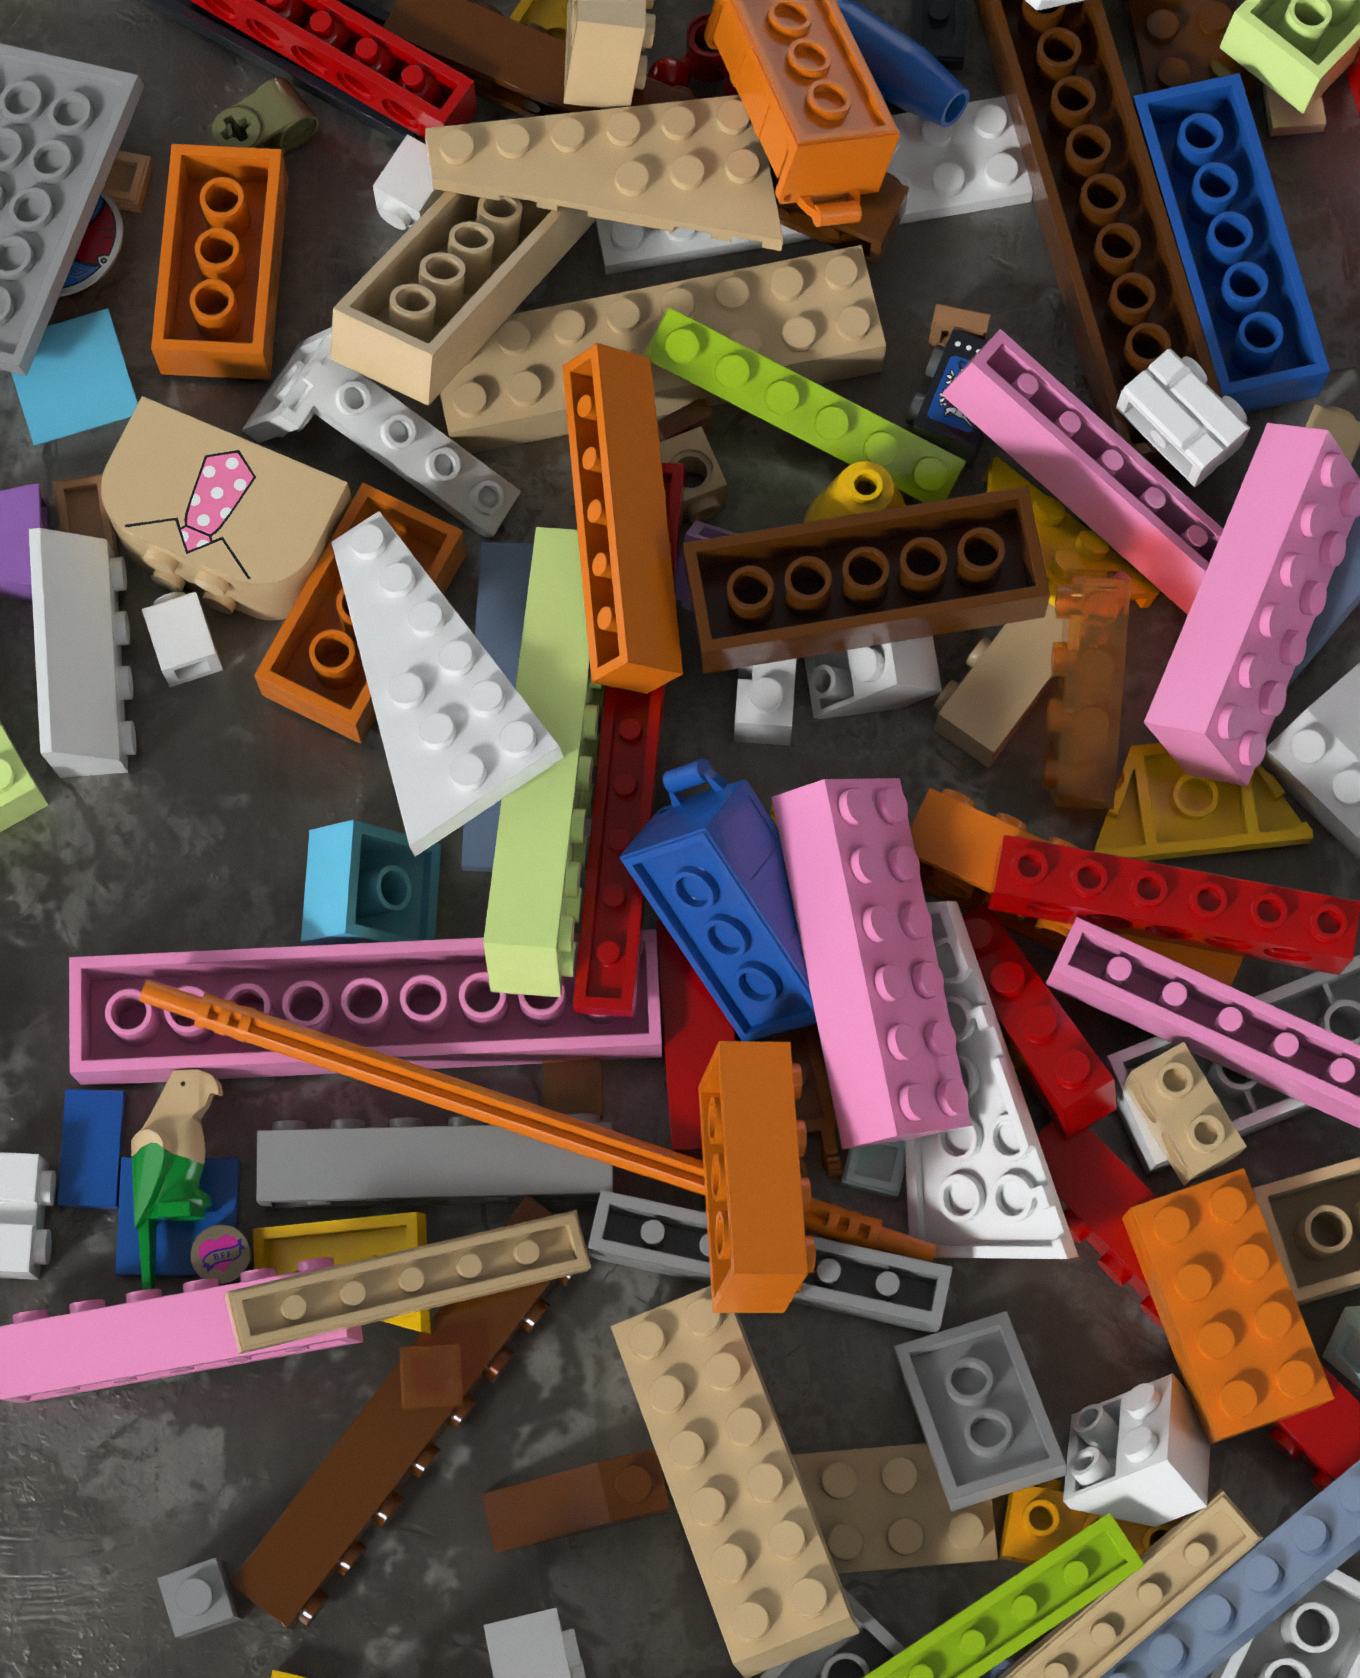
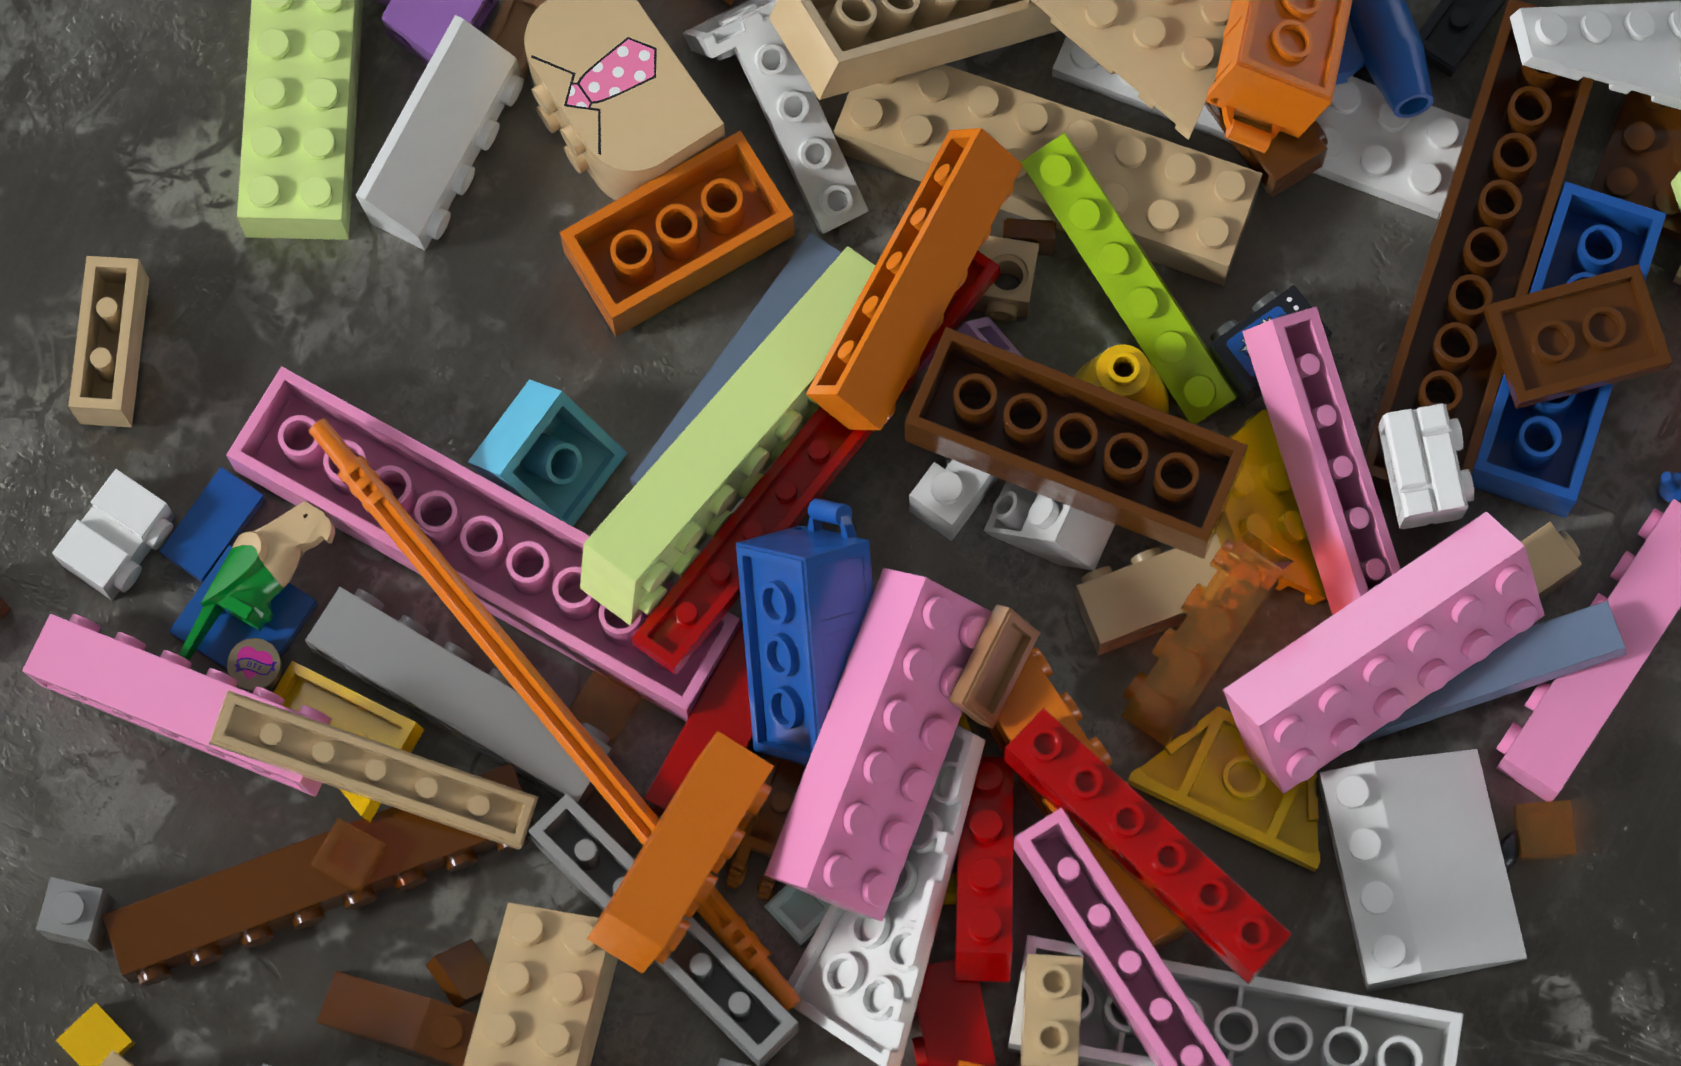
camera: 35 degrees right, 0 degrees up
white brick [142,592,223,687] -> none
white wing [332,511,564,857] -> none
medium nougat tile [928,304,990,347] -> none
none -> reddish brown tile [426,939,491,1008]
none -> medium nougat tile [948,604,1040,728]
none -> reddish brown plate [1484,264,1672,409]

